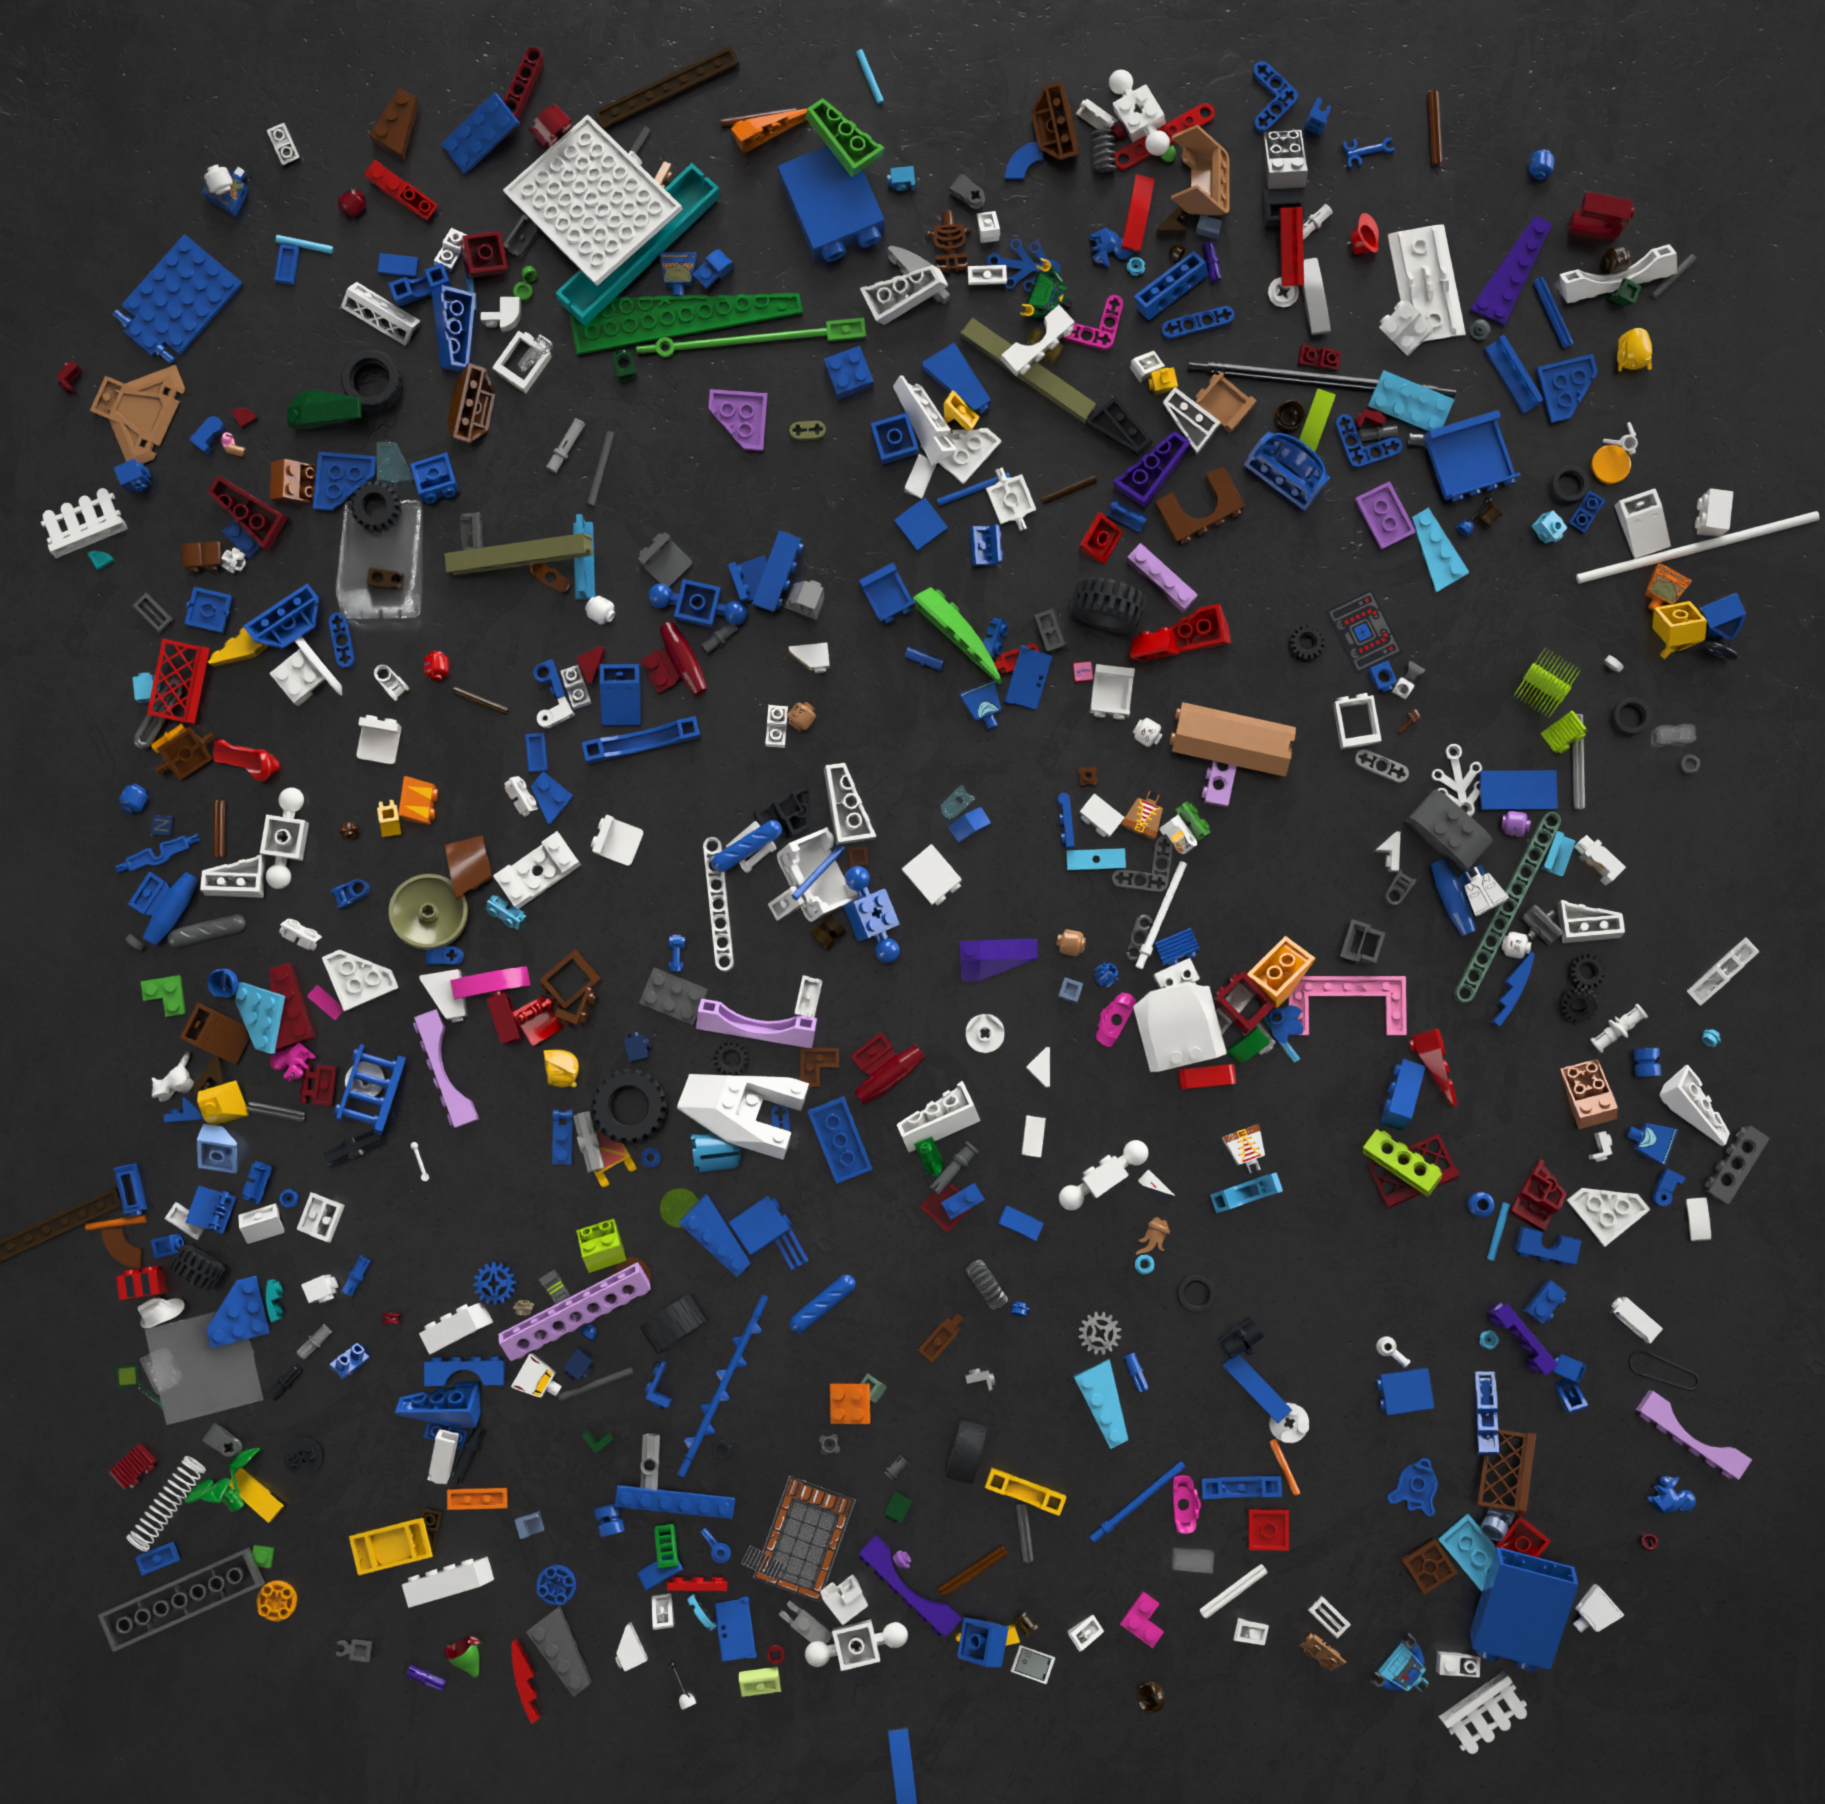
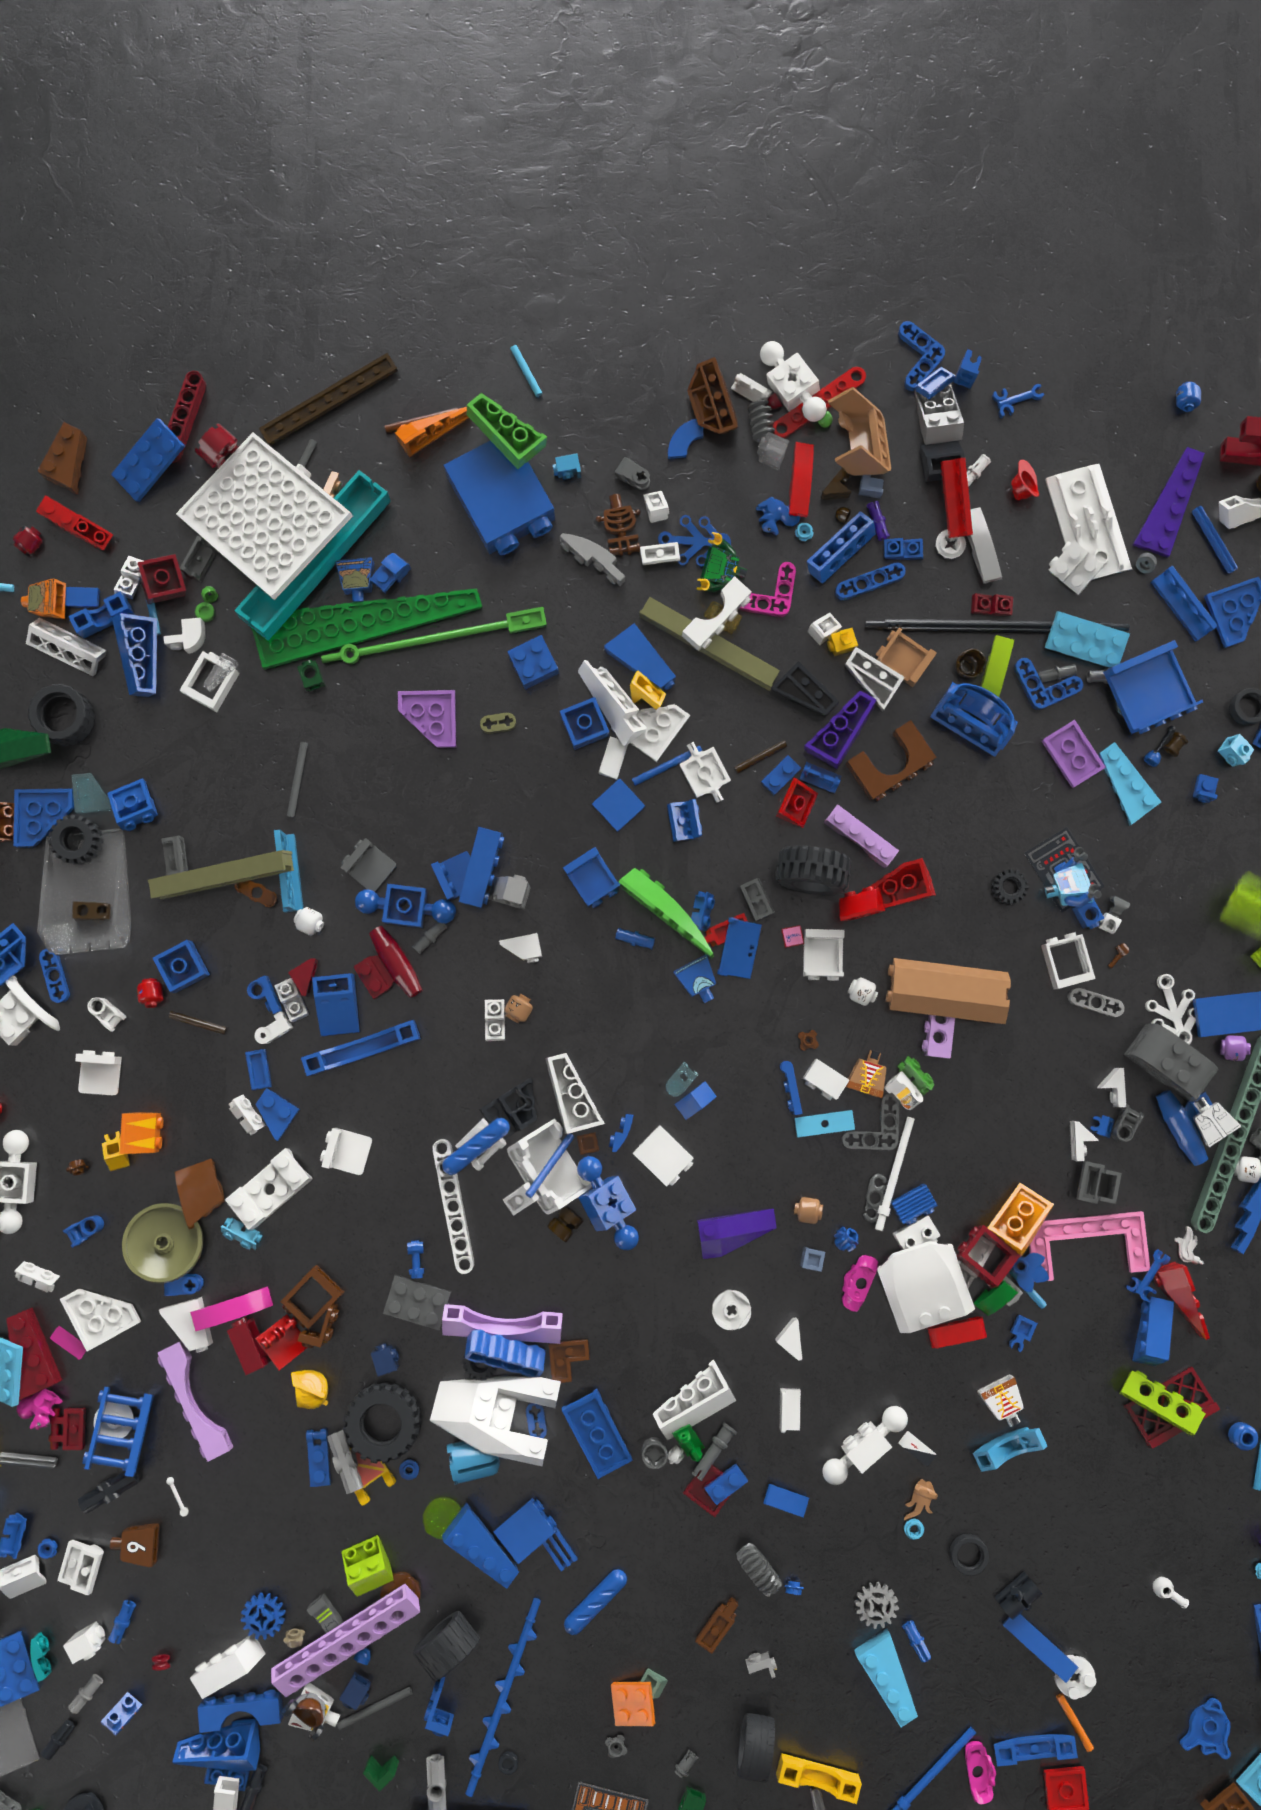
camera: 10 degrees left, 0 degrees up
reddish brown wedge [447,363,496,443] -> none
light grey pin [546,418,585,473] -> none
white hinge [794,975,822,1018] -> none
dark red plate [851,1032,925,1105] -> none
white wedge [860,265,948,325] -> none
dark red bracket [1354,408,1386,431] -> none
blue brick [1376,1368,1434,1415] -> none
reddish brown axle [1428,90,1442,165] -> none
none -> torso [21,578,66,619]
none -> reddish brown torso [110,1523,159,1567]
none -> blue brick [153,940,210,993]
none -> cap [282,1692,326,1741]
none -> brick [465,1329,545,1377]
none -> blue slope [609,1114,633,1152]
none -> dark grey wheel [642,1437,668,1469]
none -> white plate [667,1445,684,1464]
none -> clear brick [757,432,789,470]
none -> blue plate [761,755,801,795]
none -> blue slope [884,538,924,560]
none -> blue tile [915,367,955,400]
none -> blue plate [1009,1314,1038,1352]
none -> torso [1044,847,1102,908]
none -> white slope [1070,1121,1099,1161]
none -> blue tile [1090,1115,1115,1138]
none -> blue bar [1126,1249,1171,1303]
none -> white piece [1174,1226,1204,1265]
none -> blue bracket [1193,774,1218,803]

